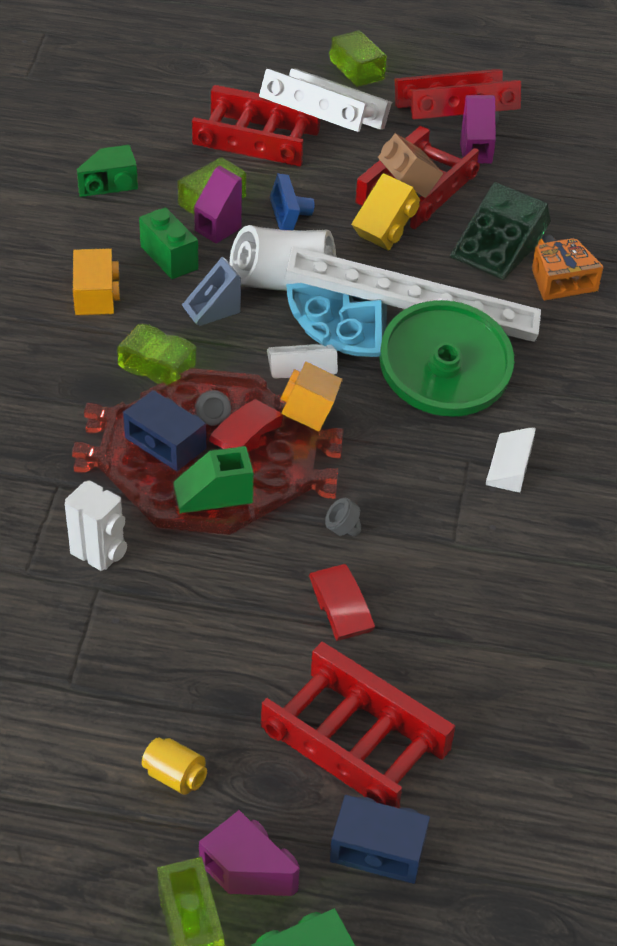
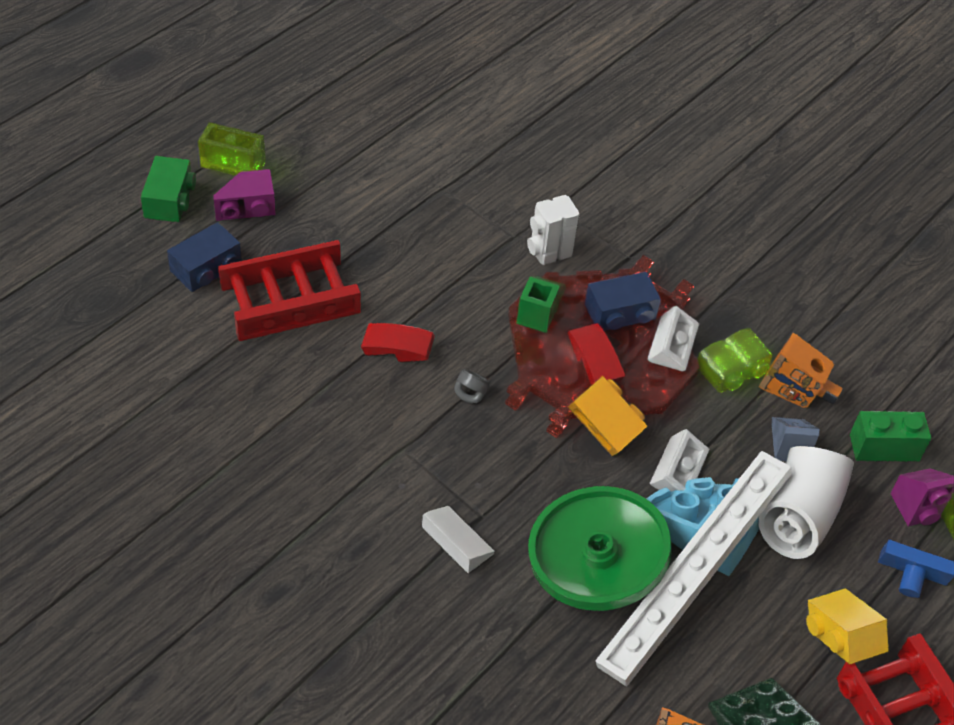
camera: 120 degrees right, 5 degrees up
light orange brick [73,249,120,315] -> none
yellow brick [142,737,207,795] -> none
dark grey tile [195,390,231,426] -> none
medium nougat brick [378,133,443,198] -> none
none -> white slope [648,306,699,371]
none -> orange torso [759,333,843,408]

